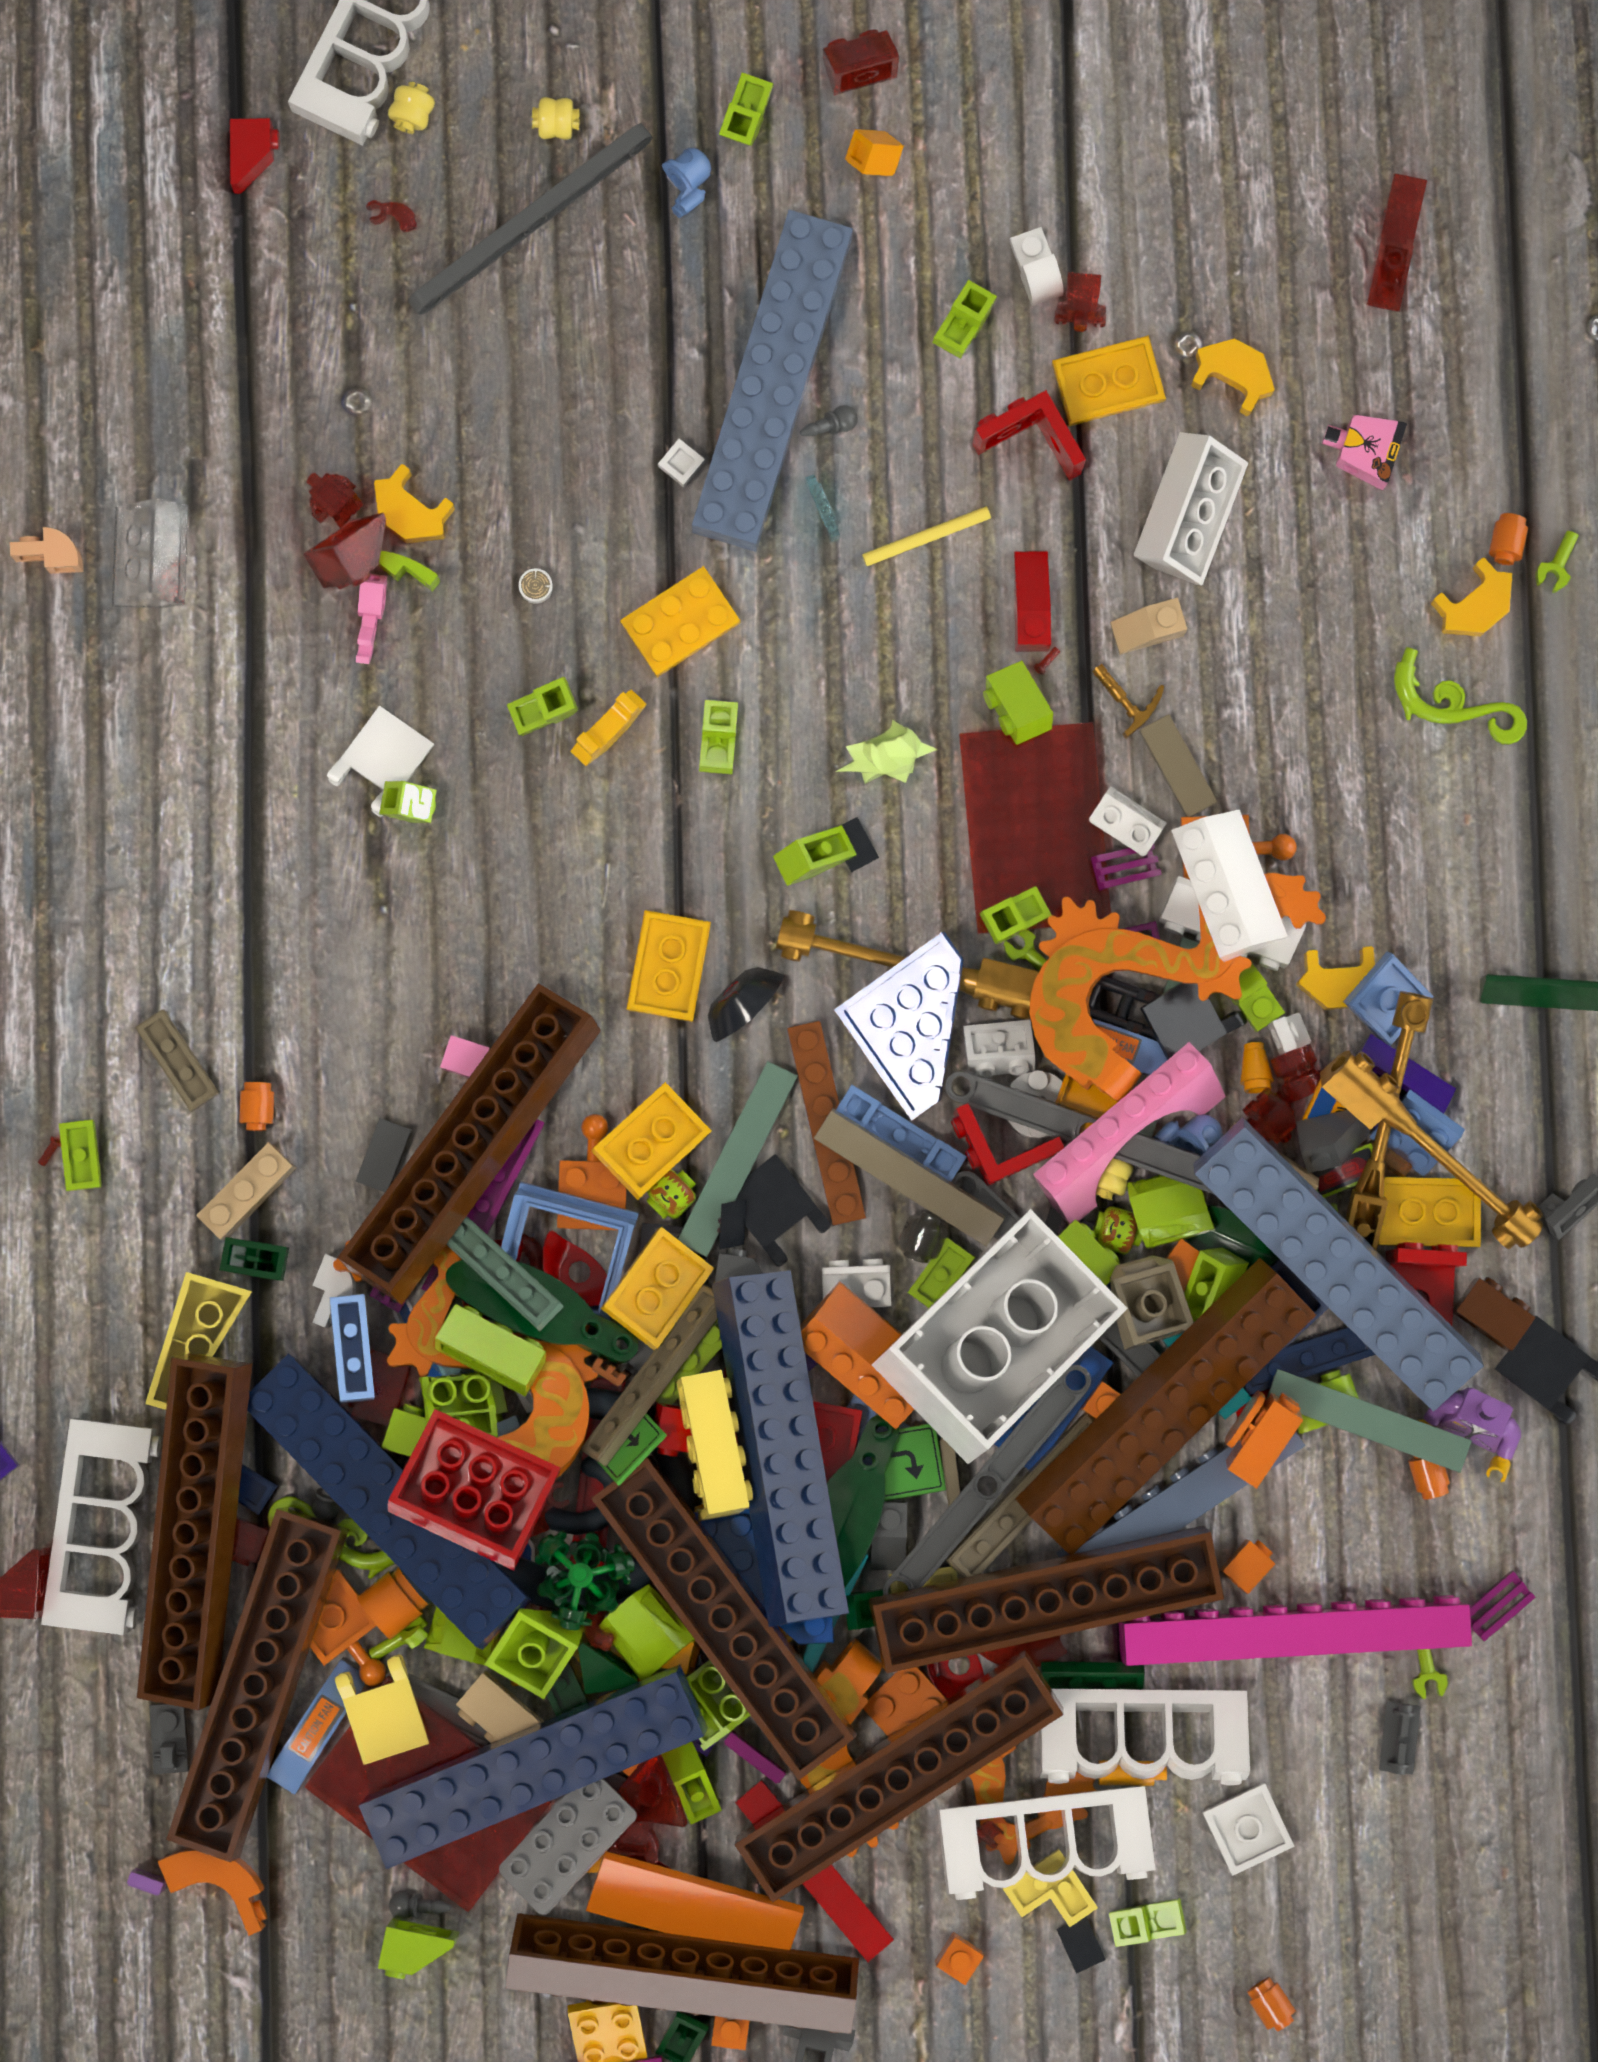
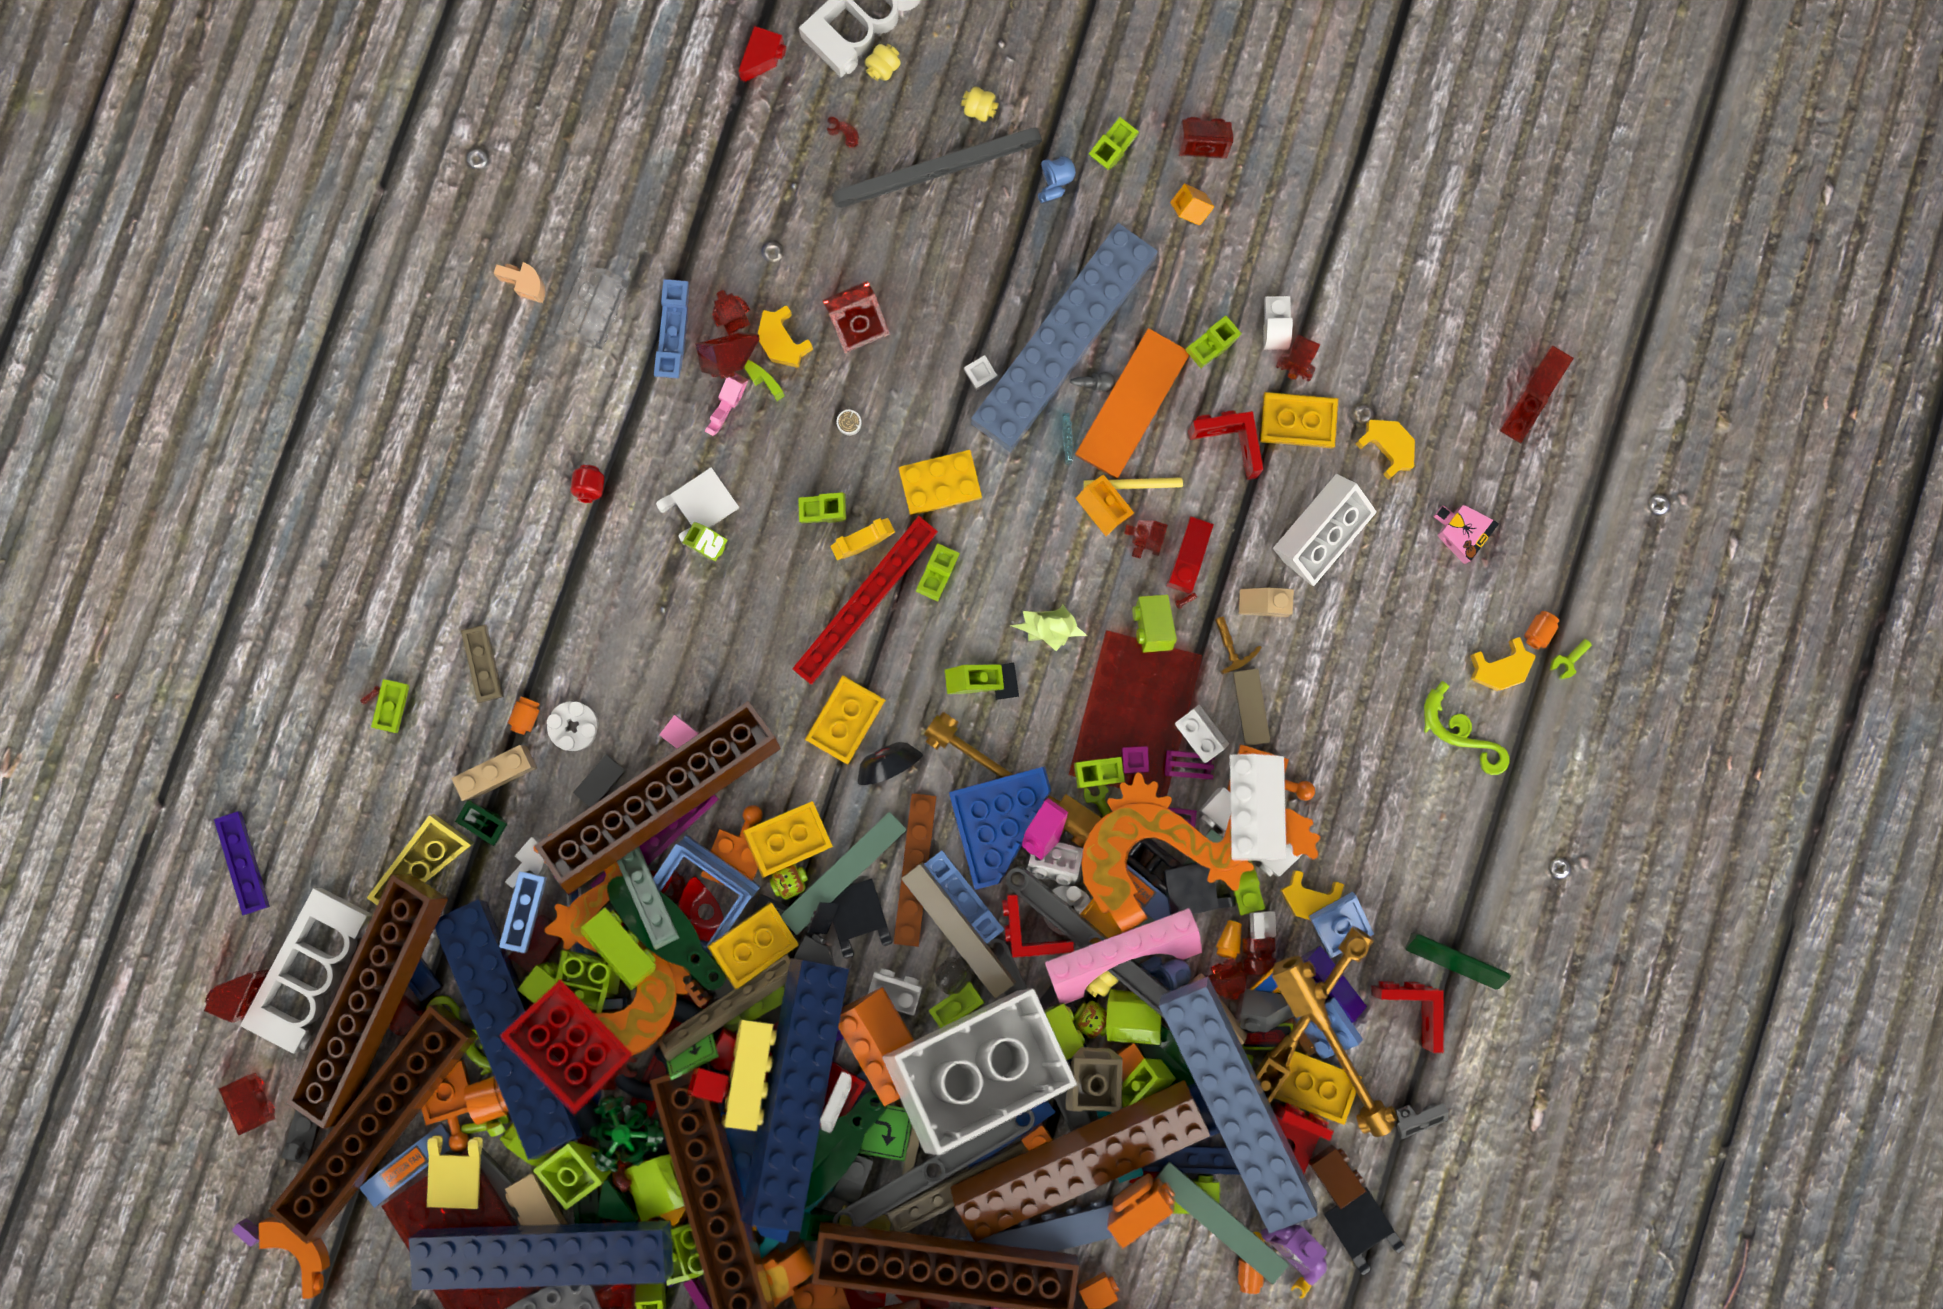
camera: 25 degrees right, 0 degrees up
none -> clear red brick [219,1073,275,1136]
none -> white plate [547,701,599,751]
none -> red head [570,465,604,503]
none -> medium blue slope [654,279,689,379]
none -> red brick [687,1068,730,1103]
none -> red plate [792,516,938,685]
none -> white tile [820,1072,851,1133]
none -> clear red slope [823,281,890,353]
none -> dark pink slope [1021,798,1068,860]
none -> orange tile [1075,328,1189,479]
none -> light orange panel [1075,474,1134,536]
none -> magenta plate [1122,747,1149,773]
none -> clear red piece [1124,520,1168,558]
none -> red bracket [1371,981,1444,1053]

